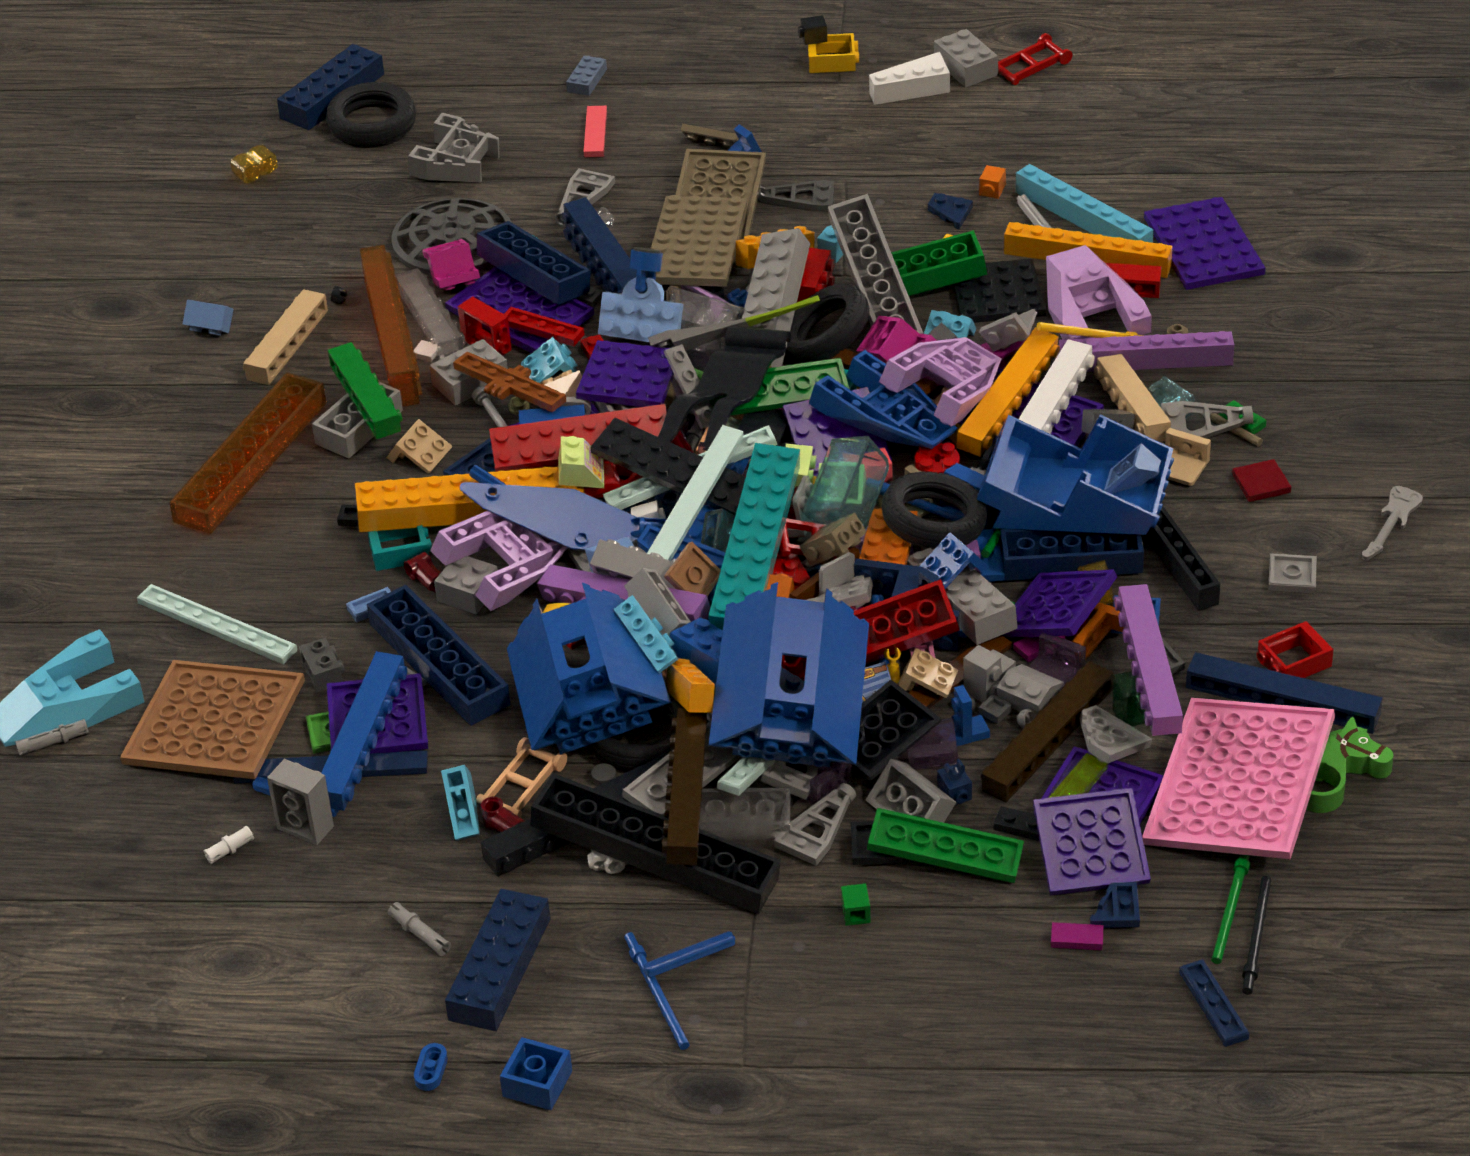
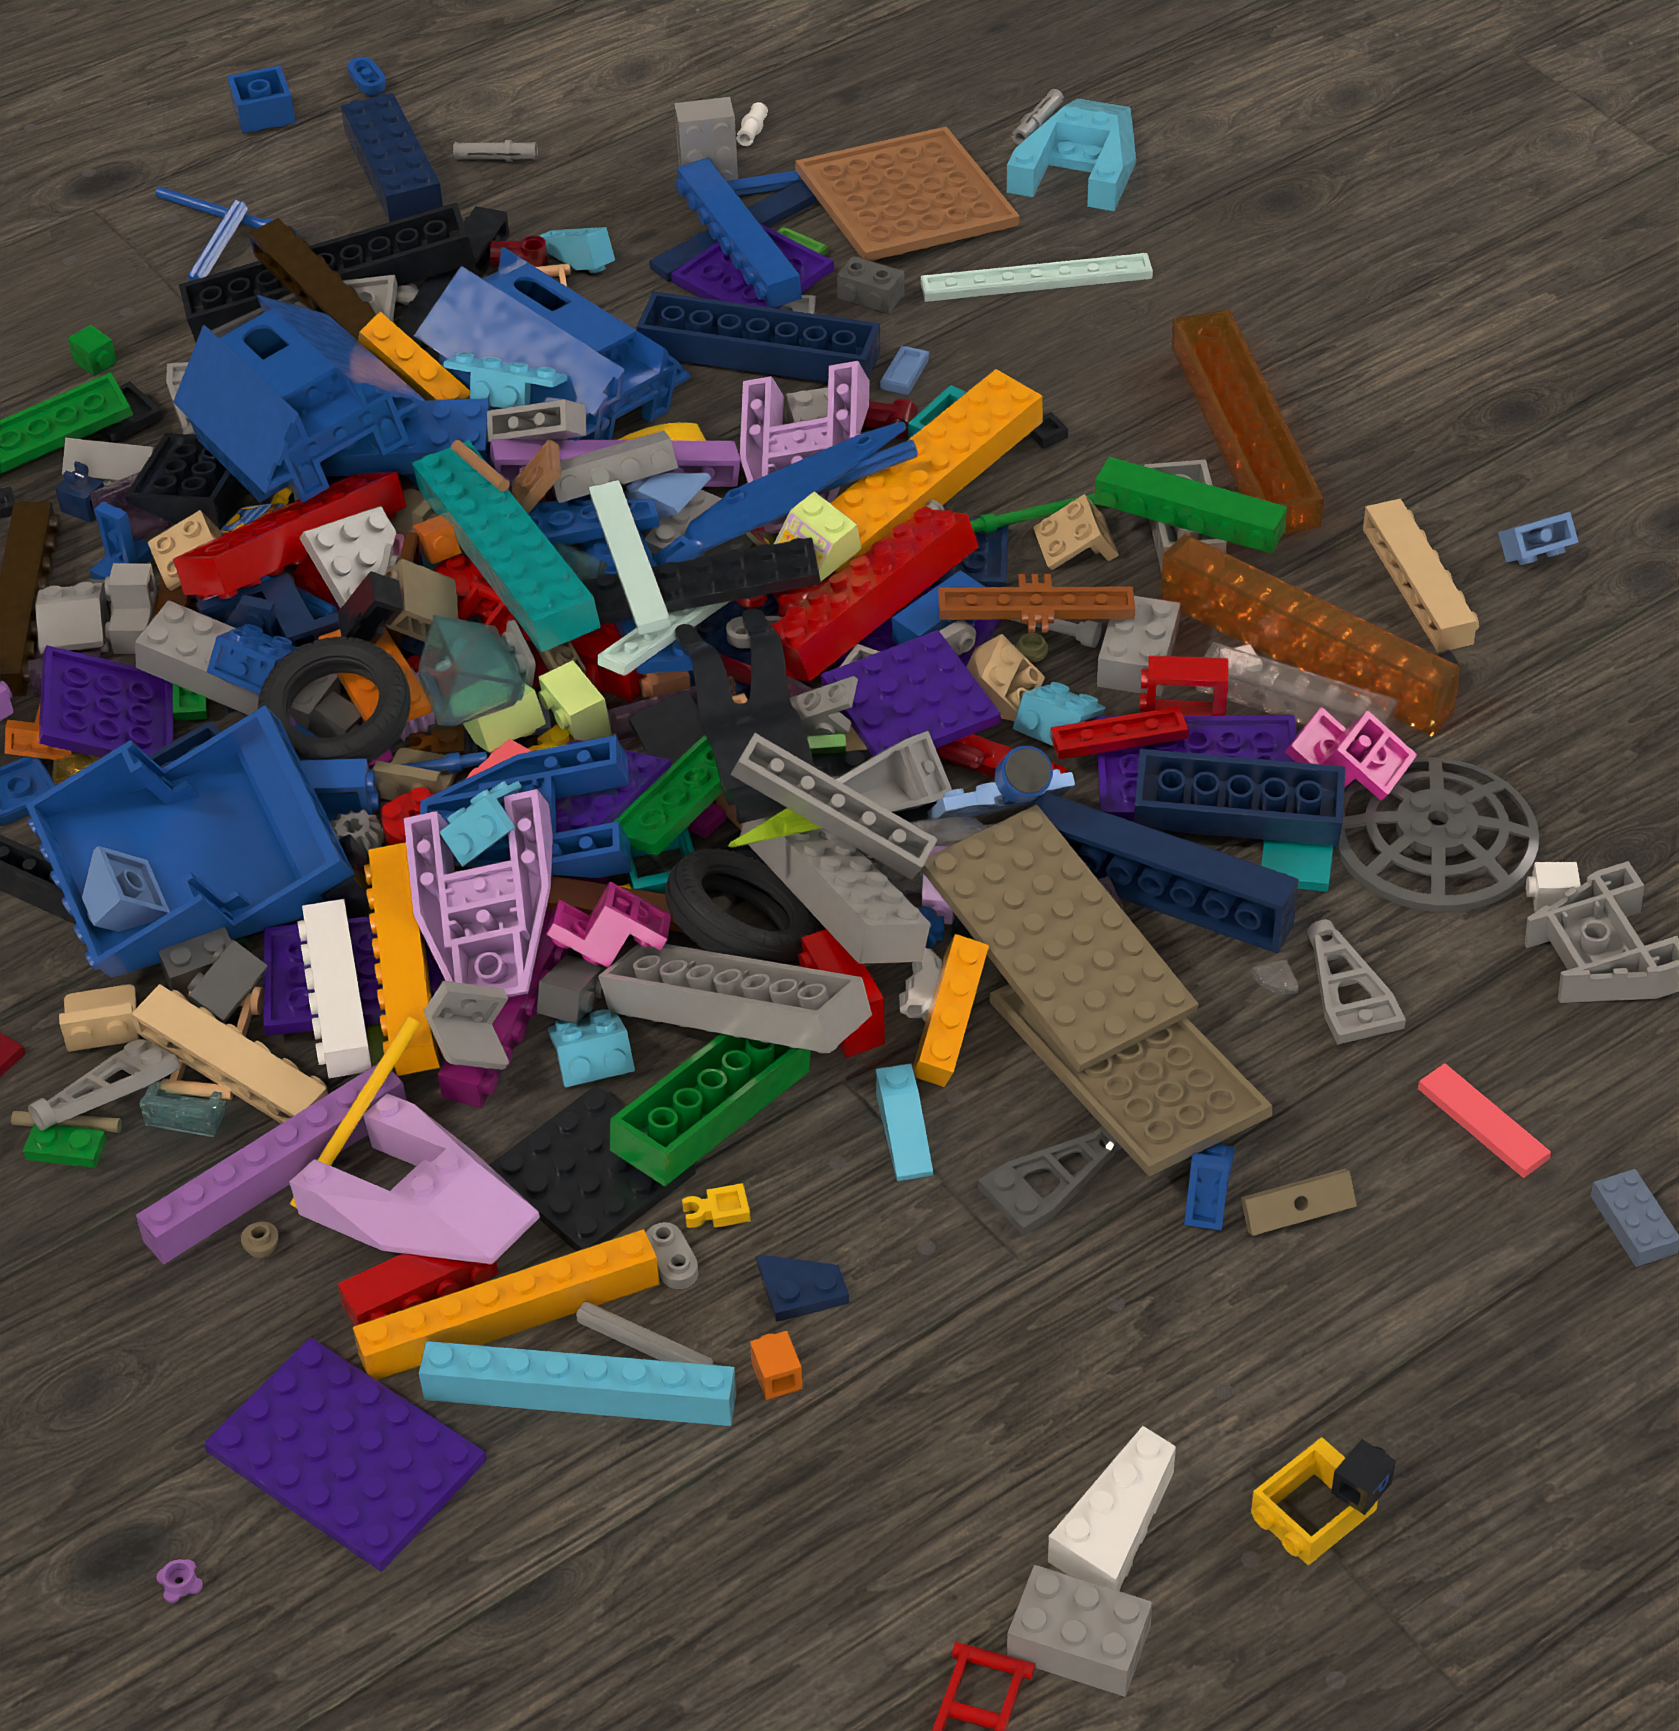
camera: 140 degrees right, 5 degrees up
none -> medium lavender plate [156,1559,203,1603]
none -> black brick [338,571,403,644]
none -> medium azure bracket [439,781,522,867]
none -> medium nougat bar [451,440,509,492]
none -> light grey plate [646,1222,698,1289]
none -> light grey brick [730,733,938,880]
none -> green bar [970,493,1099,534]
none -> white brick [1526,862,1581,911]

